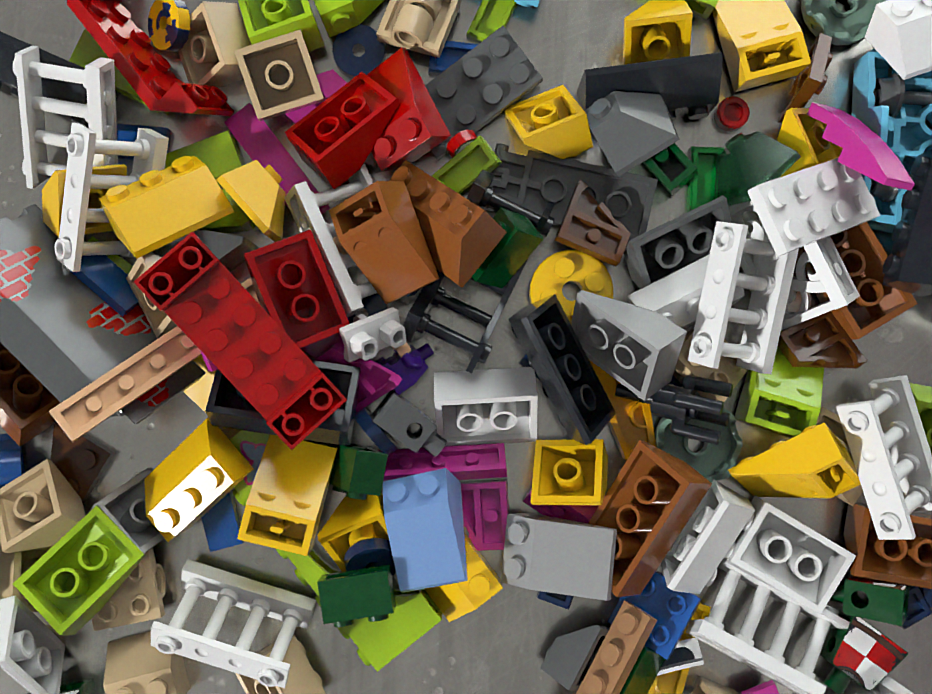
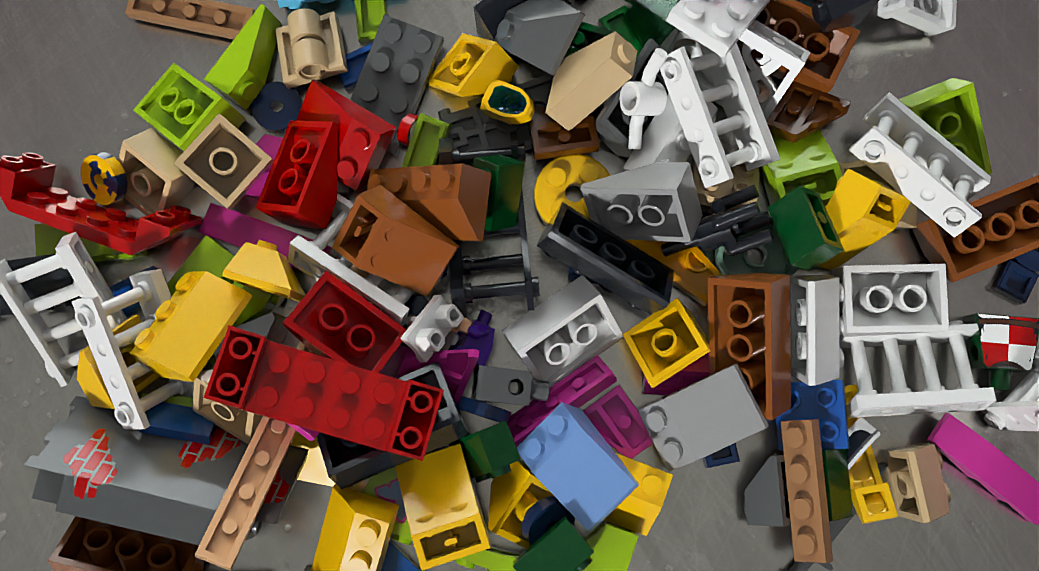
camera: 25 degrees left, 5 degrees down
dark green torso [830,574,910,626] -> none
none -> rock [480,79,535,124]
none -> tan slope [545,31,637,131]
none -> white piece [619,48,668,149]
none -> dark green brick [768,186,844,271]

